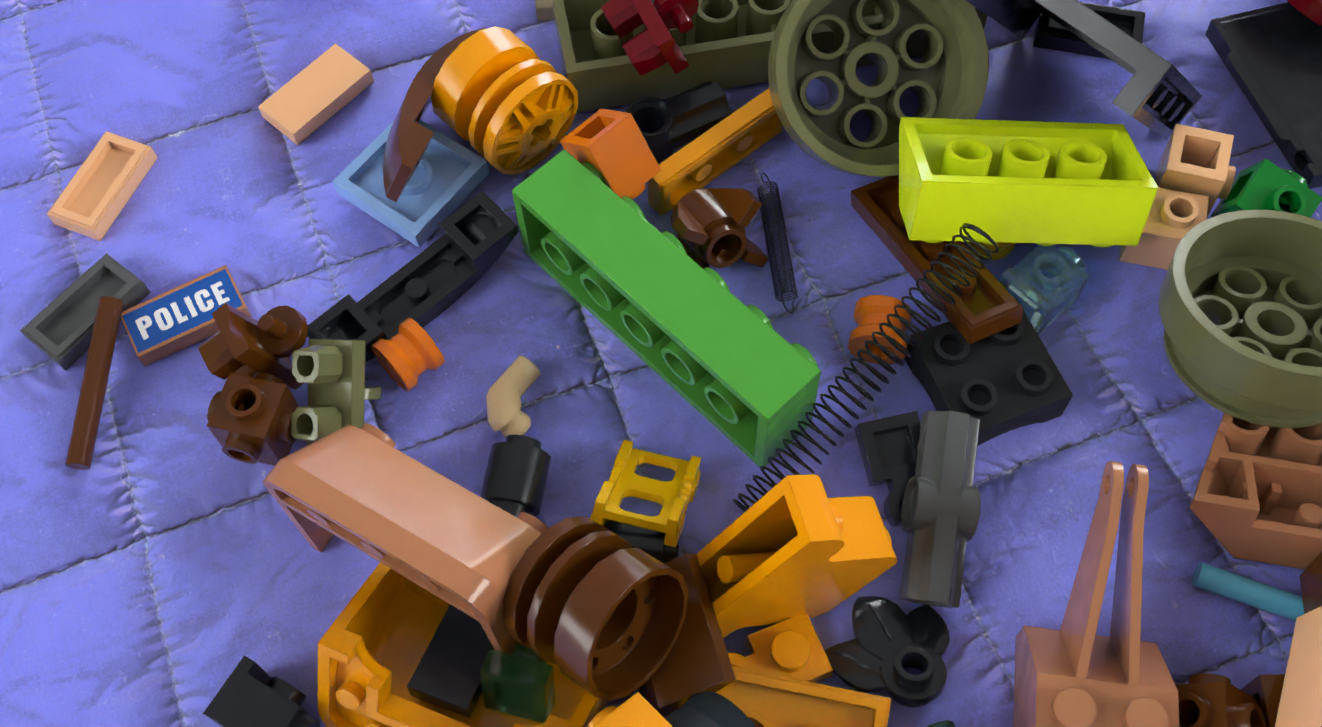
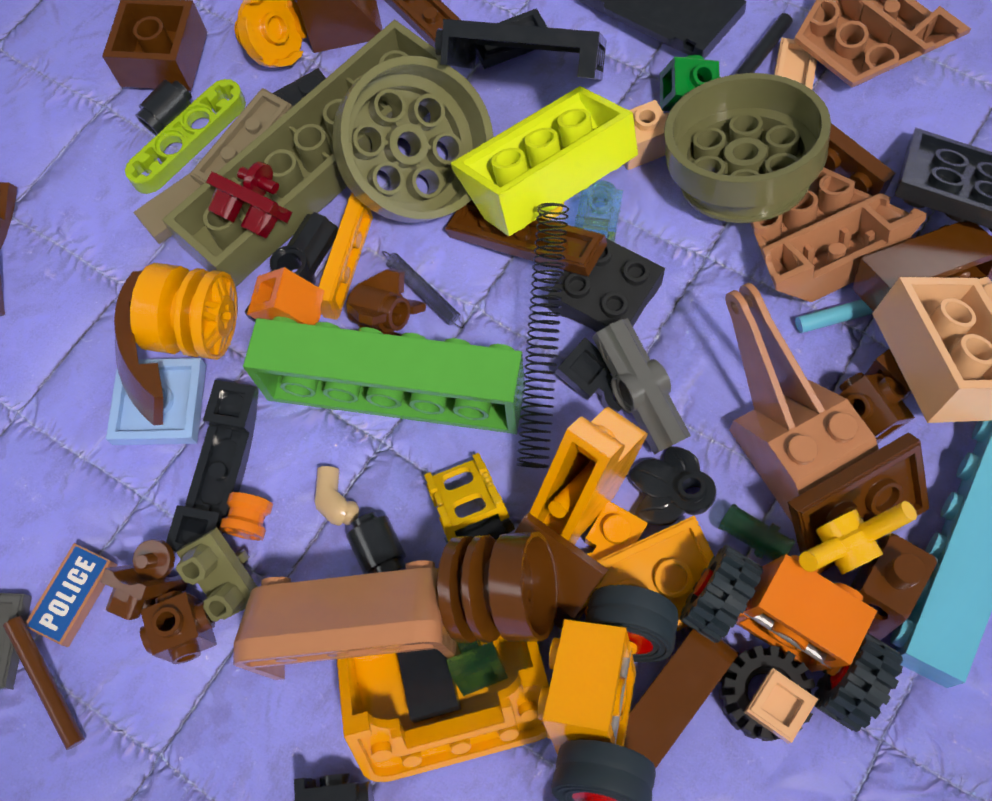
camera: 30 degrees left, 5 degrees up
light nougat tile [258,43,374,145] -> none
orange wheel [848,295,912,364] -> none
light nougat brick [1155,123,1236,217] -> none

